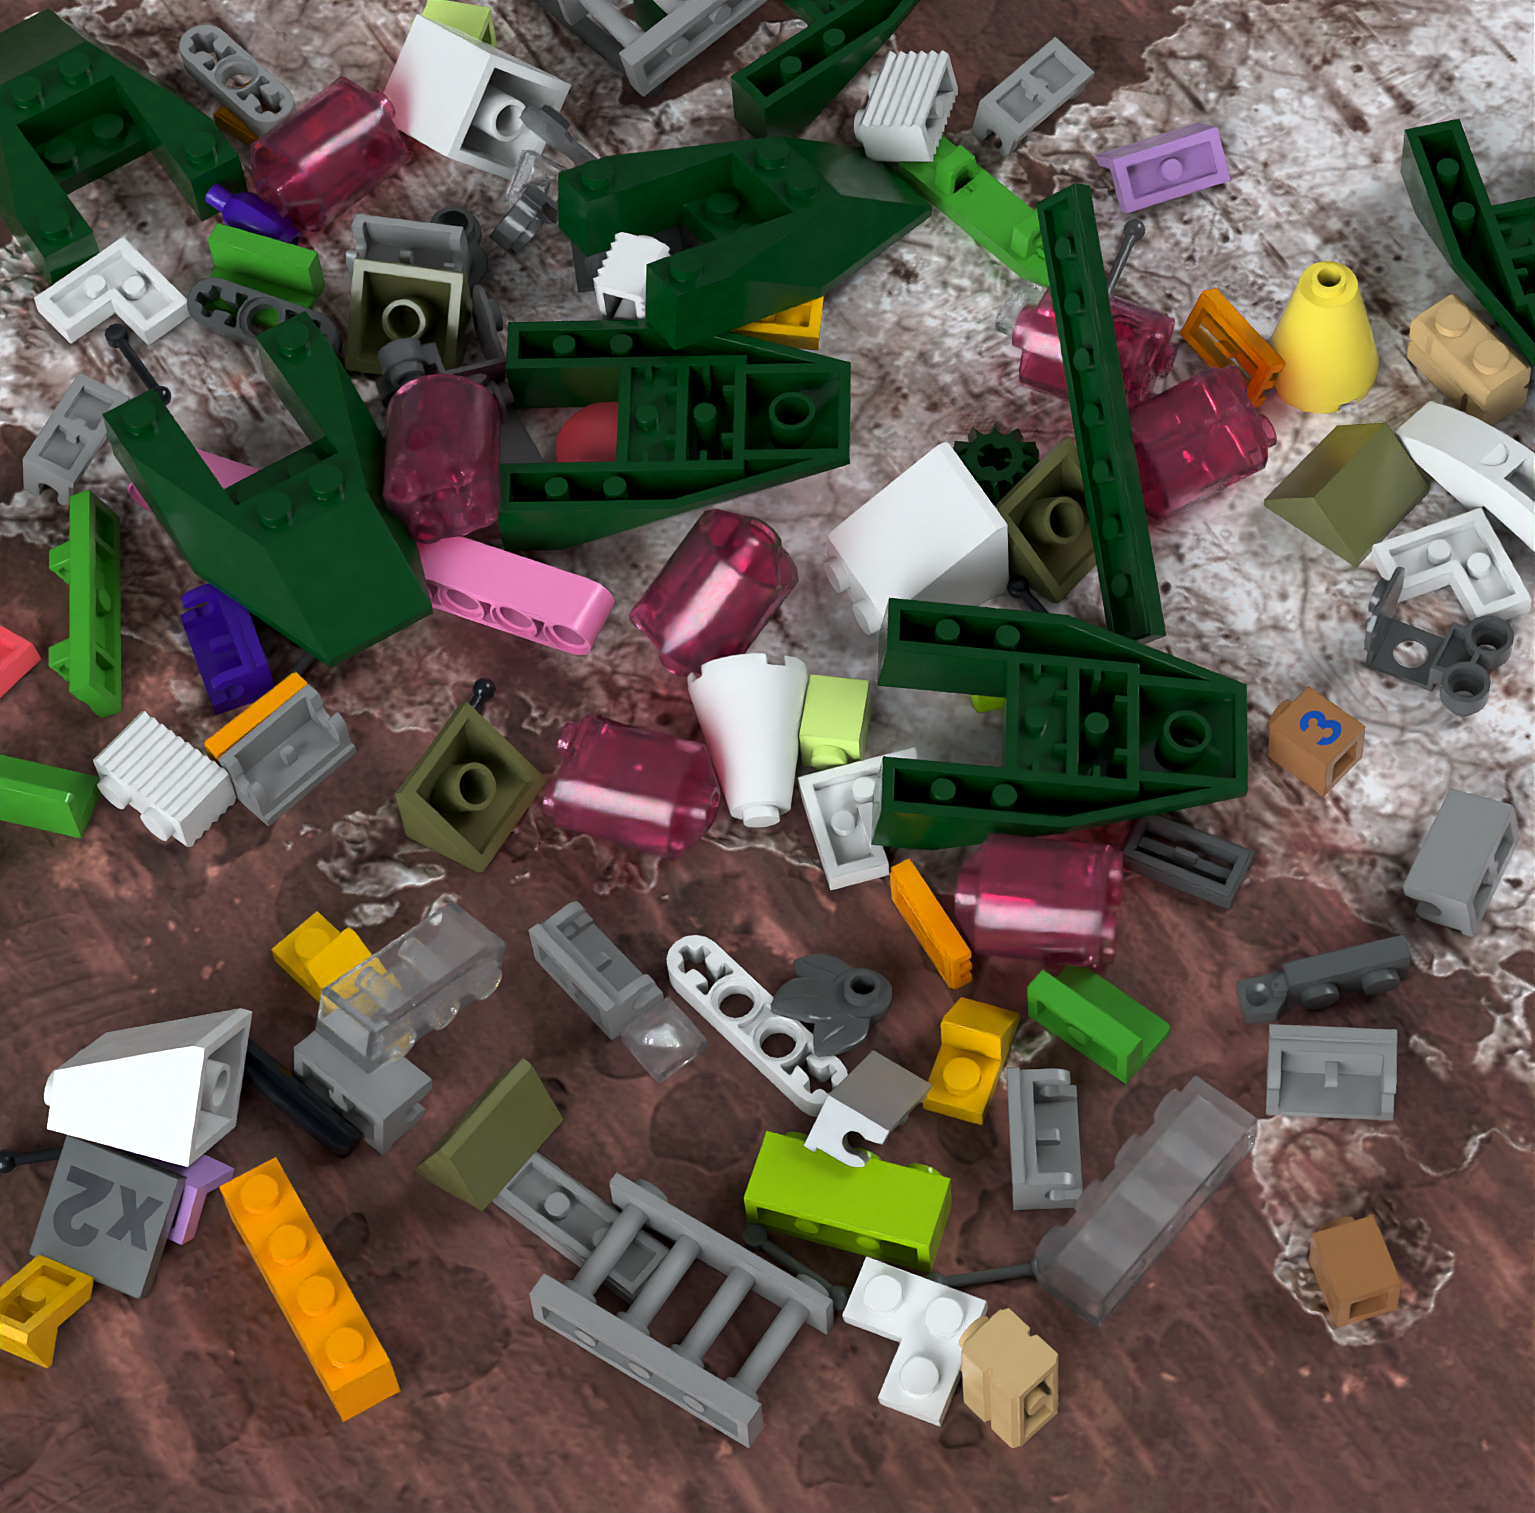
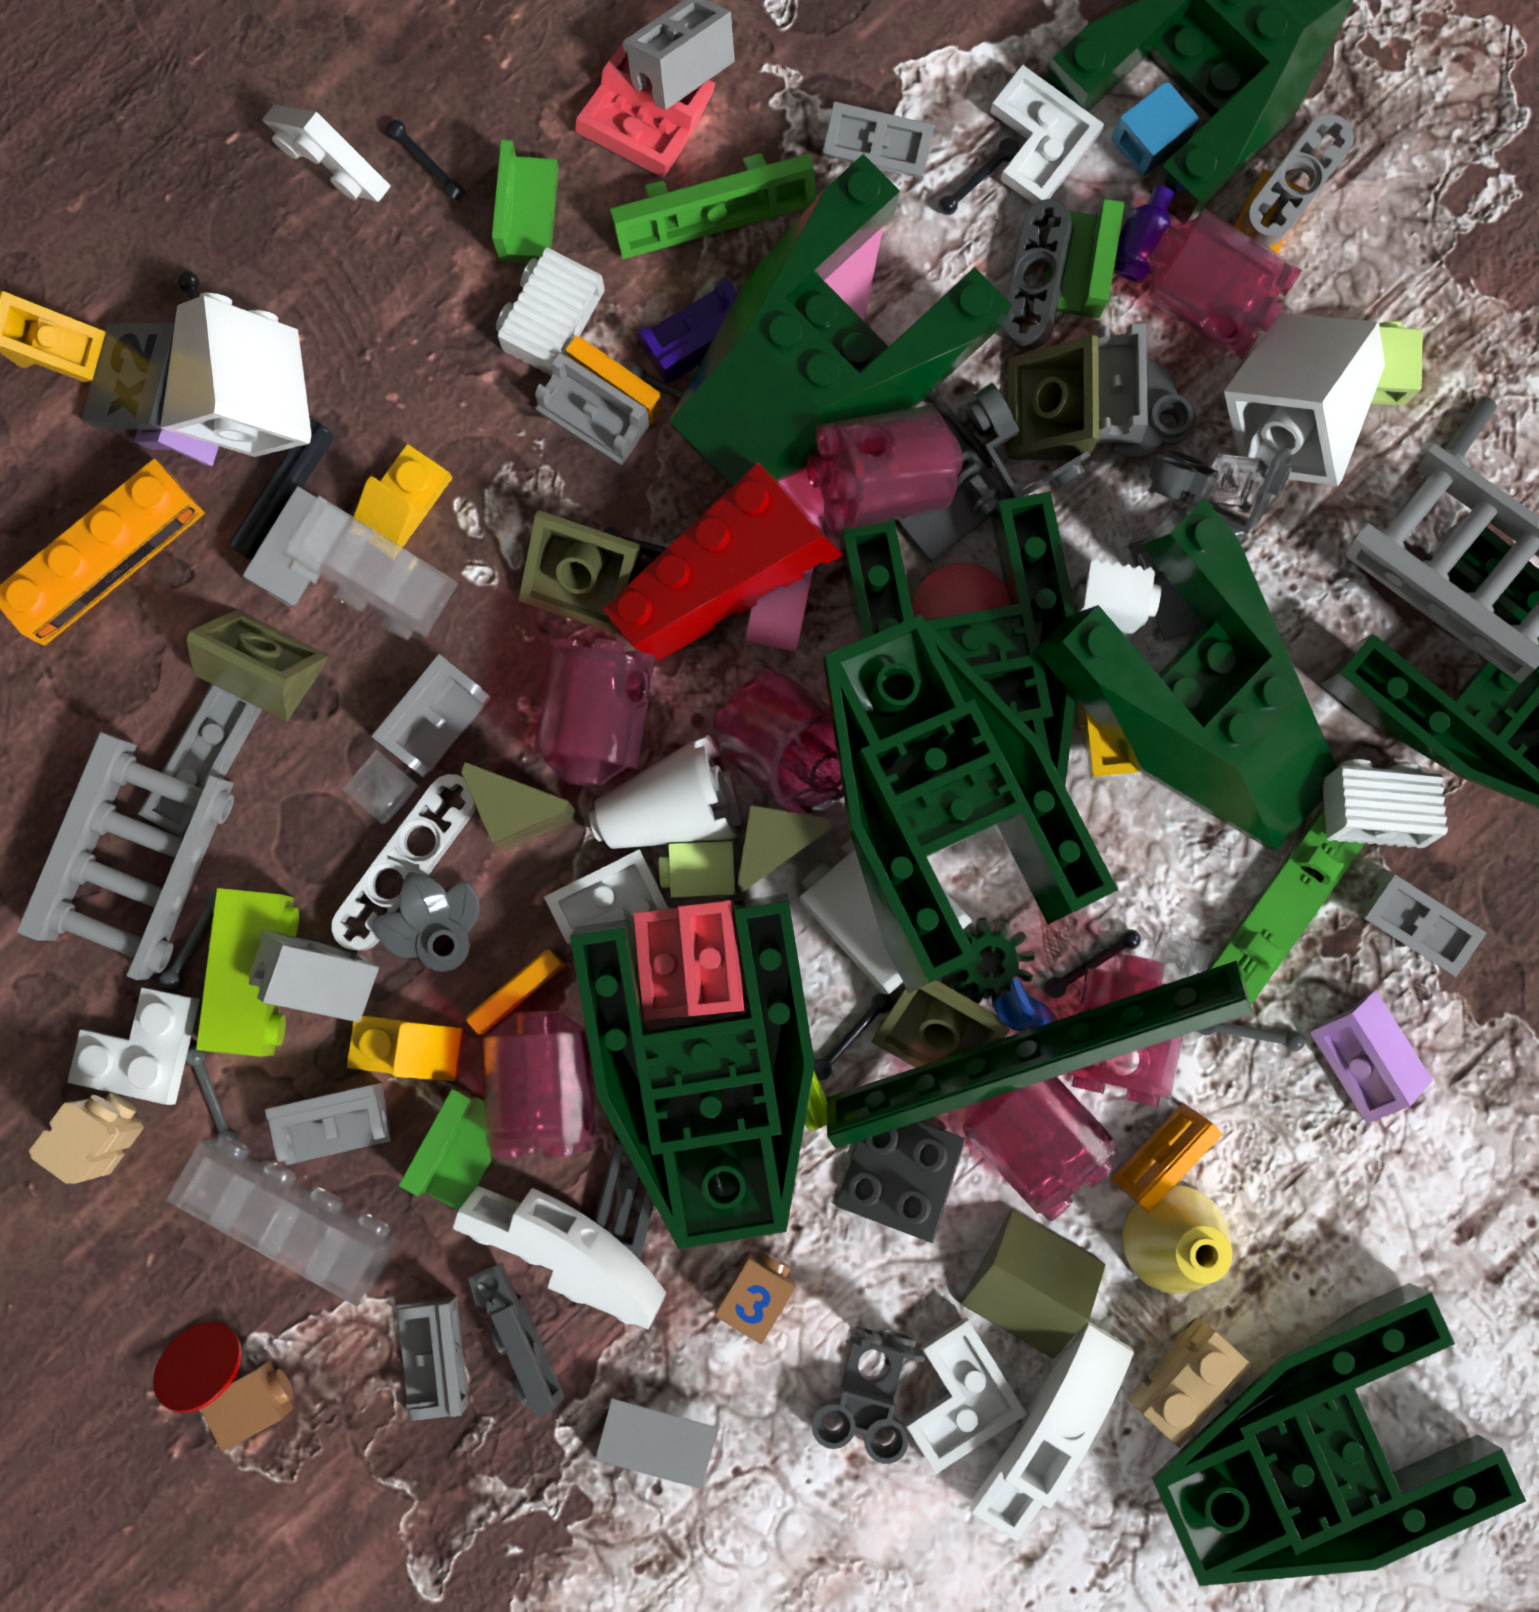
camera: 65 degrees right, 25 degrees up
none -> red piece [153,1322,242,1413]
none -> white slope [453,1186,666,1330]
none -> olive slope [461,762,577,852]
none -> red wedge [603,463,843,661]
none -> coral slope [633,900,744,1021]
none -> olive slope [735,805,834,893]
none -> dark green wedge [822,615,1118,993]
none -> dark grey hinge [836,1122,966,1243]
none -> blue piece [993,978,1058,1033]
none -> black hinge [1044,929,1141,998]
none -> dark azure panel [1111,82,1200,177]

